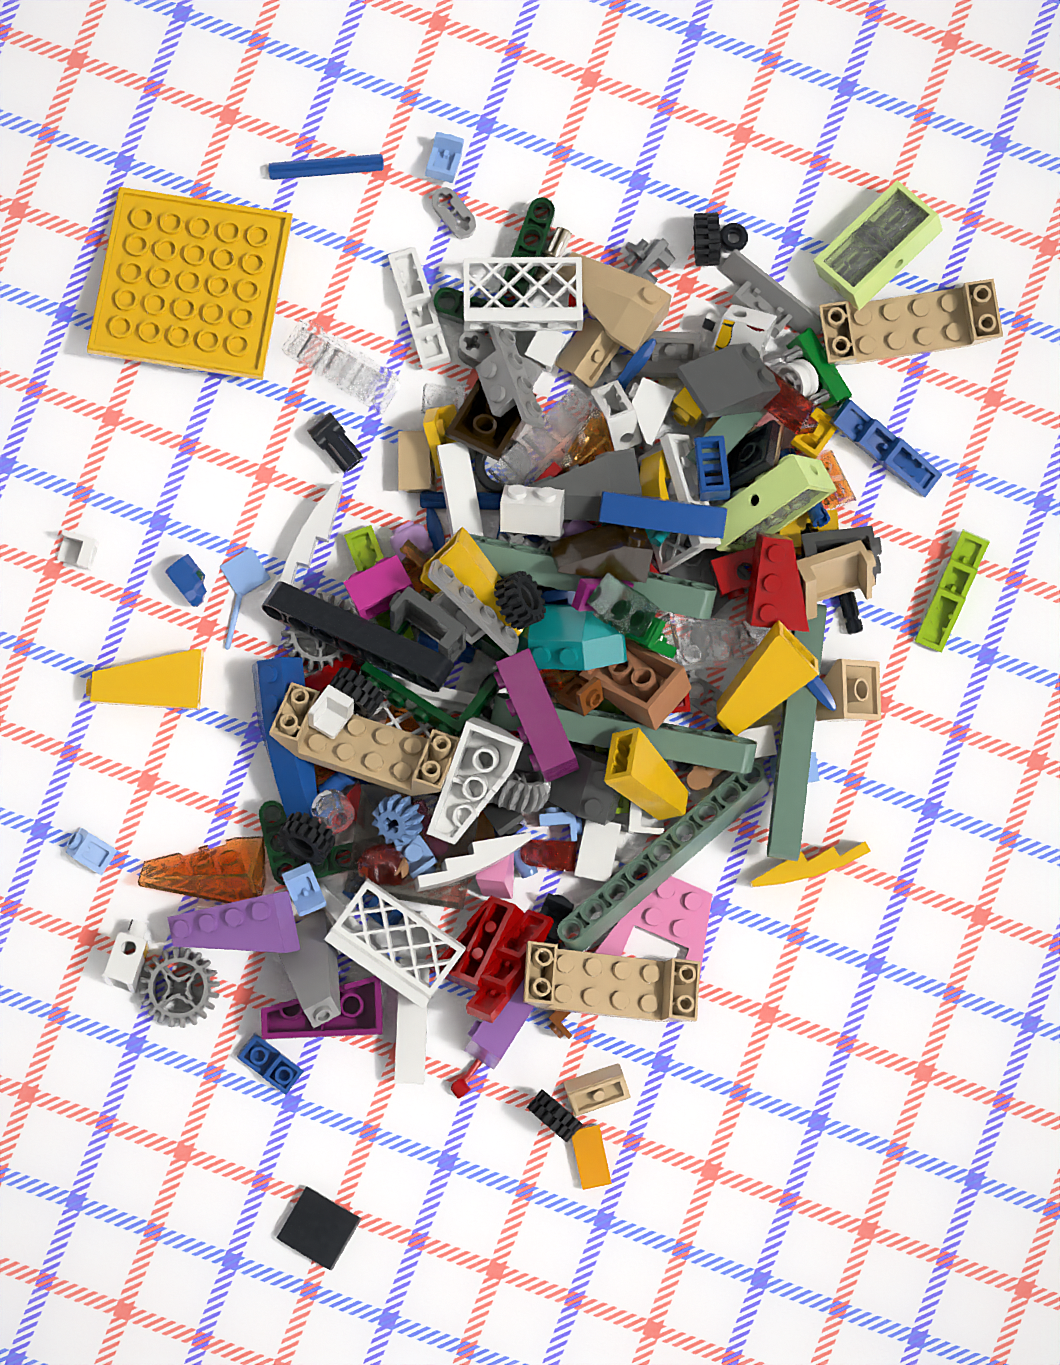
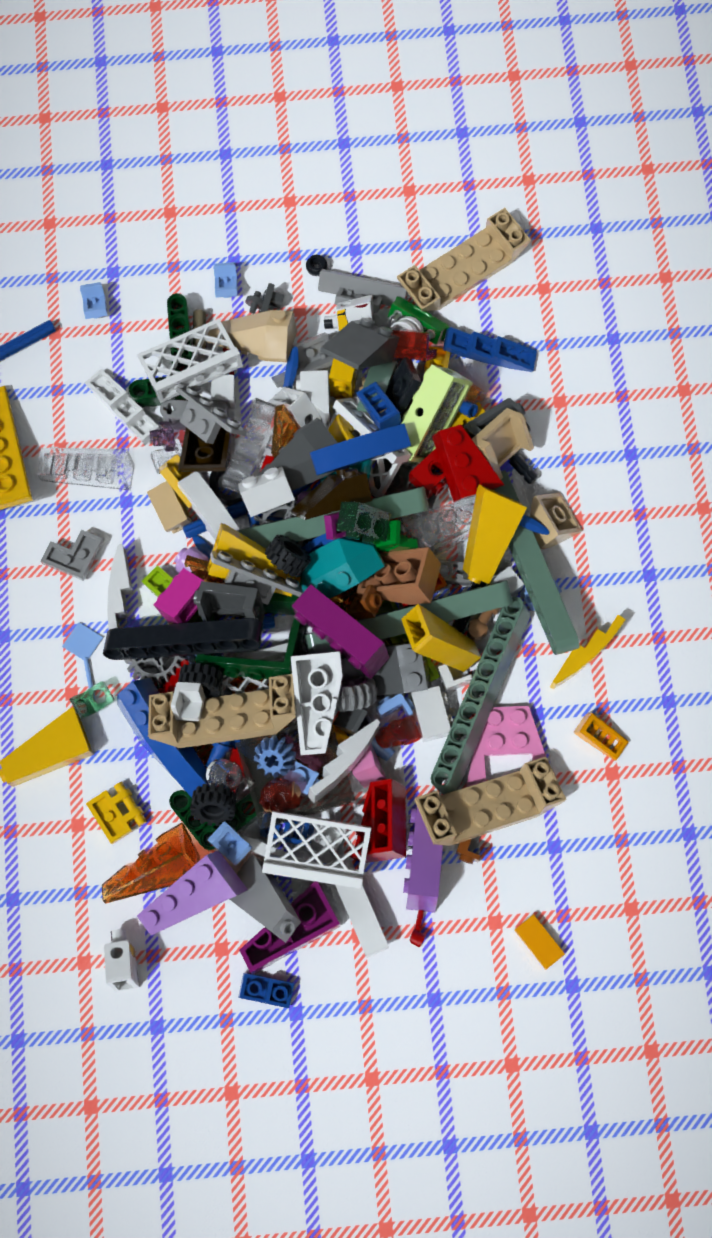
camera: 20 degrees left, 10 degrees down
light blue bracket [66,828,118,876] -> none
light grey gear [139,947,220,1028] -> none
blue rock [165,554,207,607] -> none
black slope [276,1186,362,1271] -> none
black piece [307,412,364,474] -> none
light grey beam [432,187,476,239] -> none
red slope [465,909,554,1023] -> none
black tyre [526,1089,583,1143] -> none
black bracket [539,893,575,944] -> none
tan panel [555,318,621,389] -> none
tan slope [563,1063,631,1117] -> none
black tyre [693,212,721,267] -> none
brick [813,180,943,310] -> none
lime slope [915,529,990,653] -> none
none -> light grey plate [40,529,104,581]
none -> clear green bracket [69,681,115,719]
none -> yellow plate [86,781,147,845]
none -> clear purple tile [149,421,175,452]
none -> light blue bracket [213,262,238,298]
none -> light orange slope [573,713,629,761]

